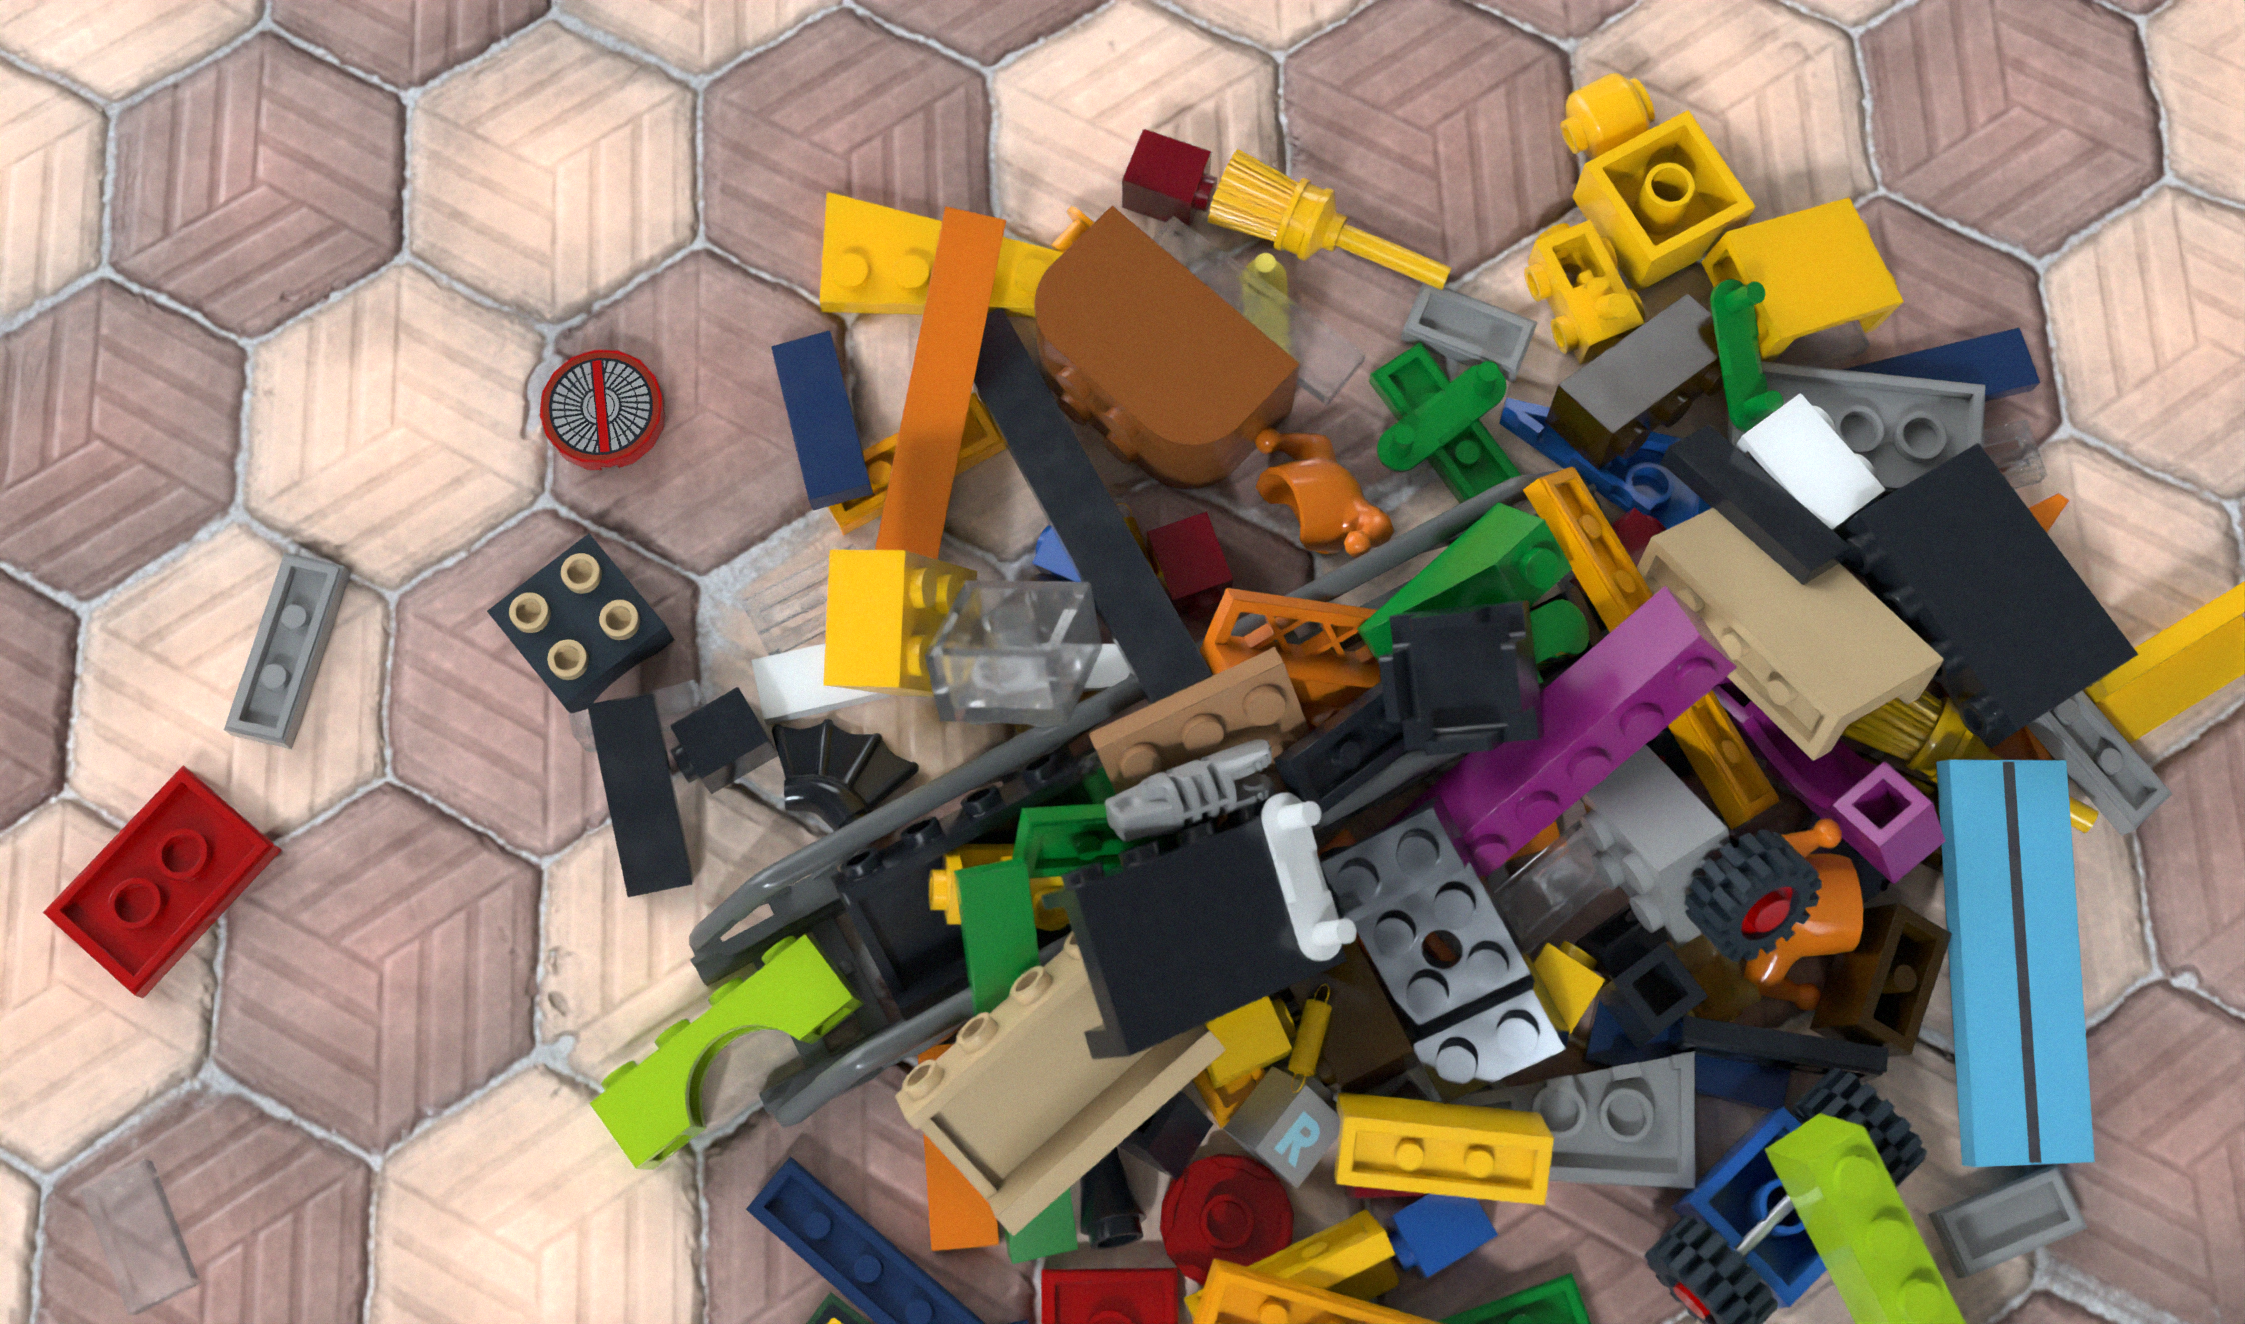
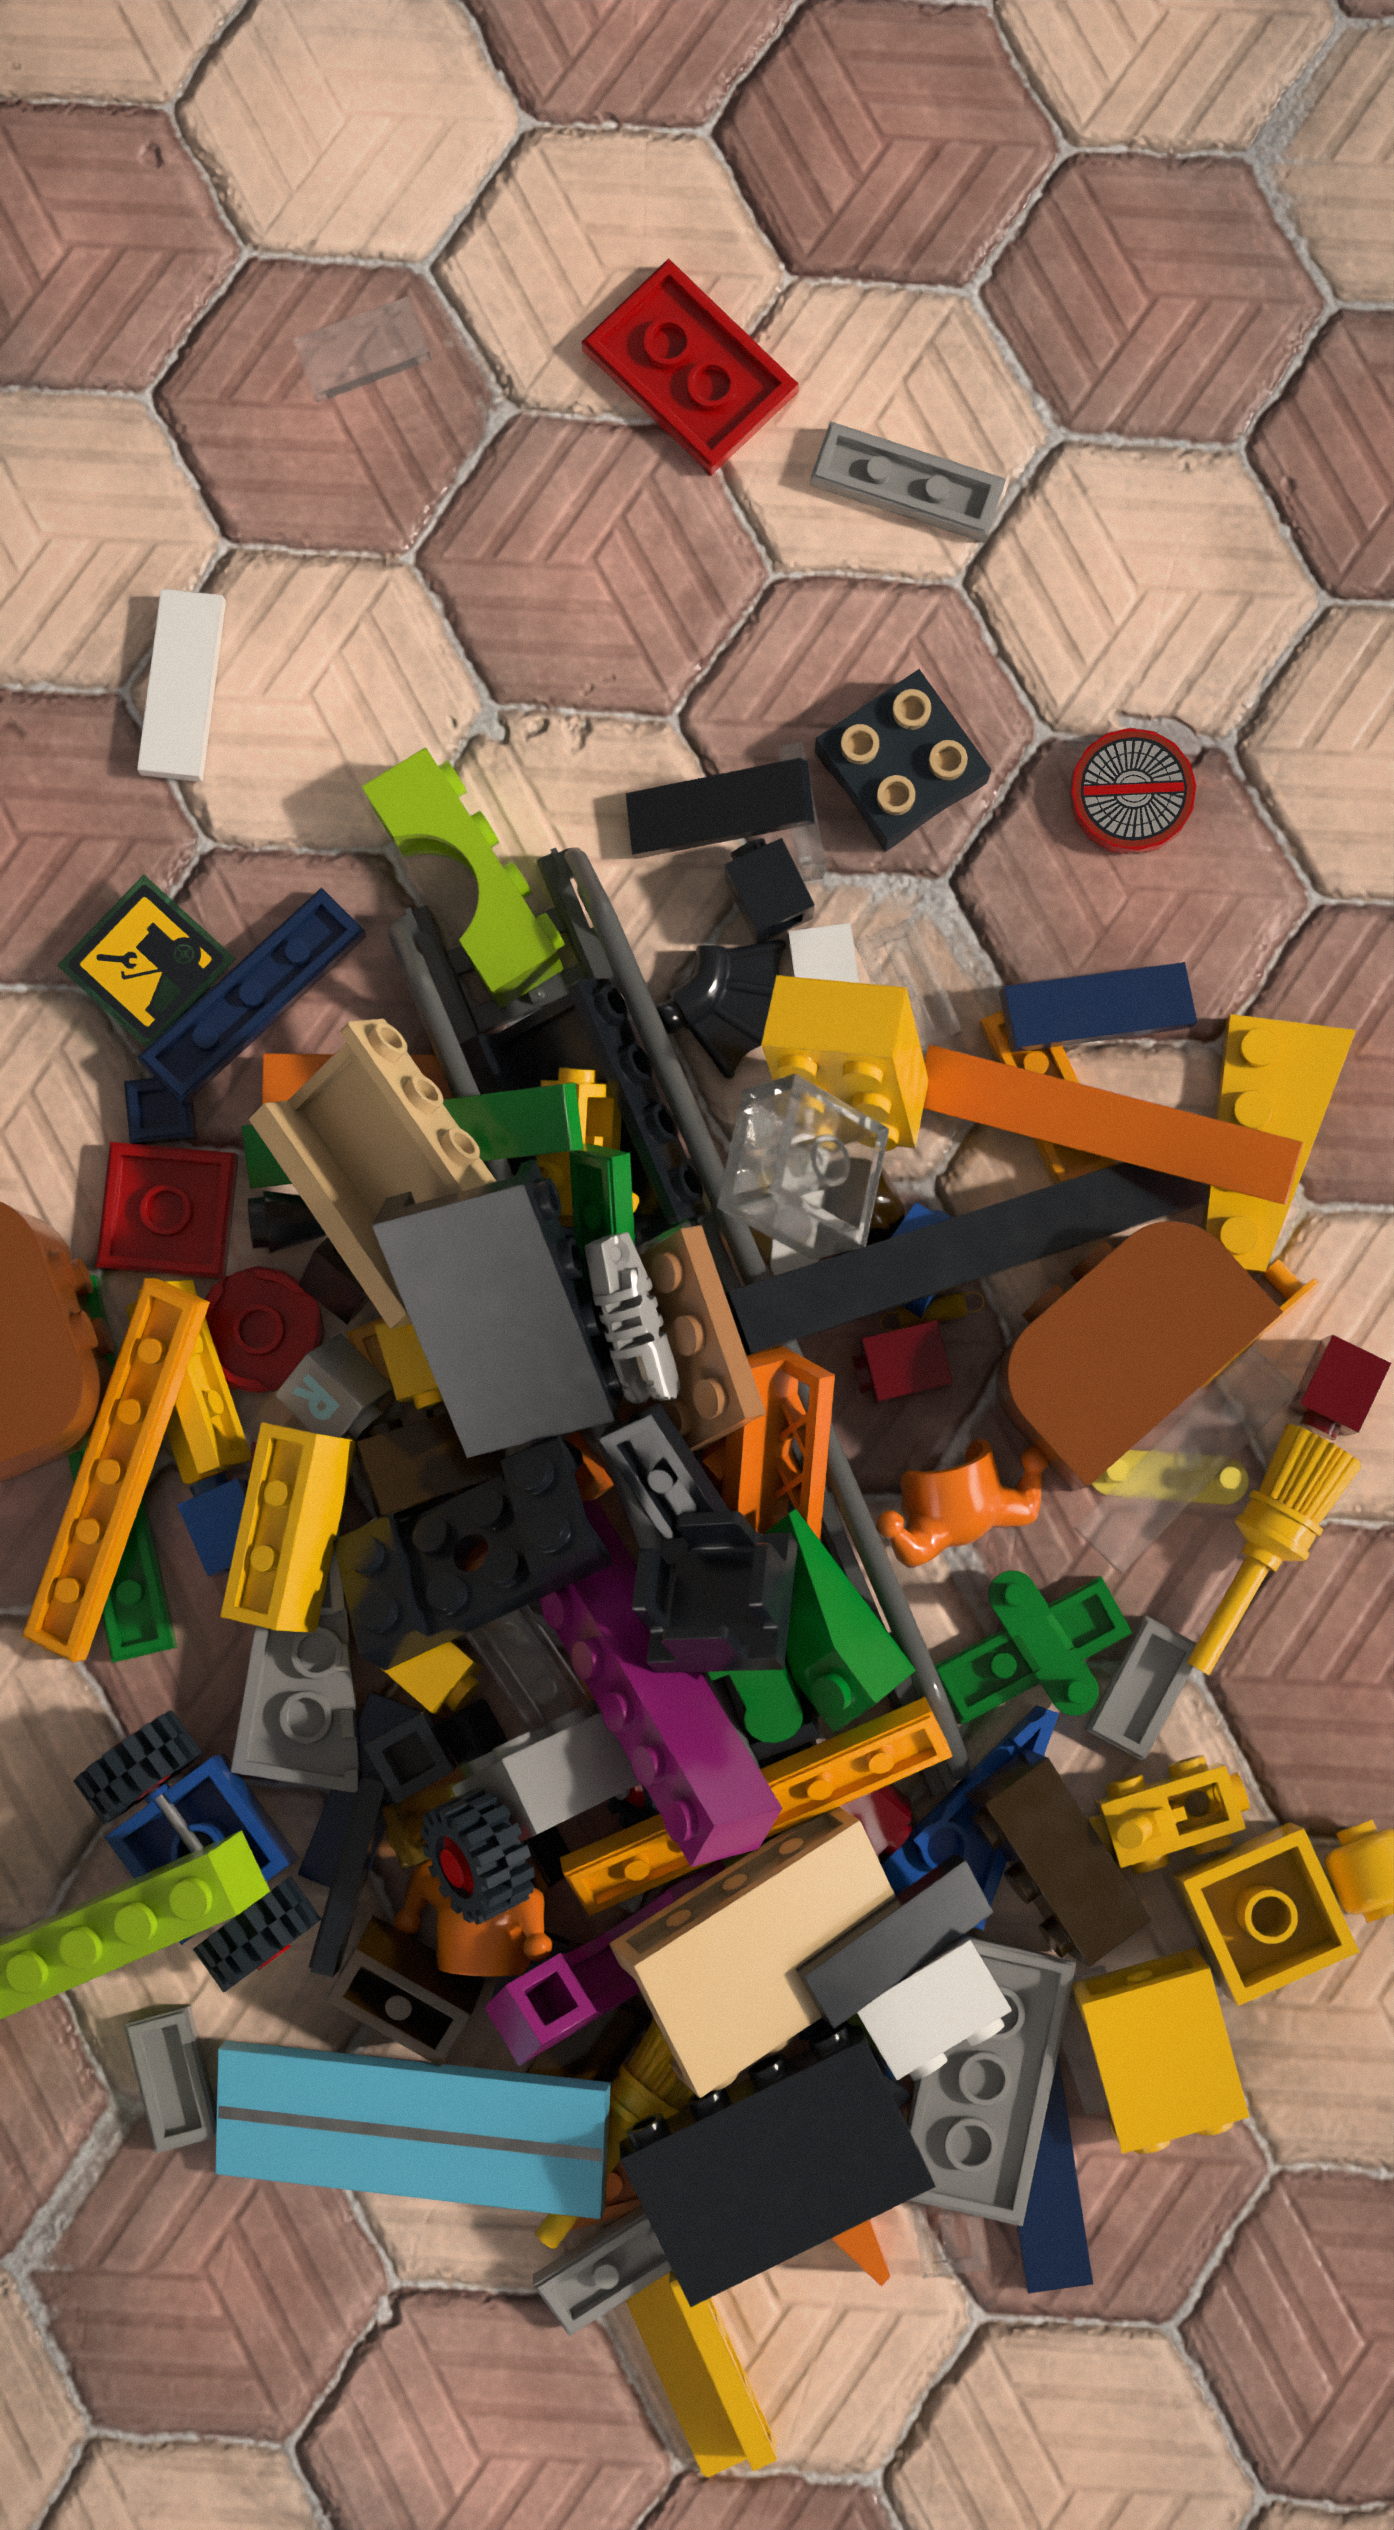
camera: 100 degrees right, 10 degrees up
white piece [1262,793,1356,961] -> none
yellow piece [1288,984,1332,1093] -> none
green piece [1710,279,1784,433] -> none

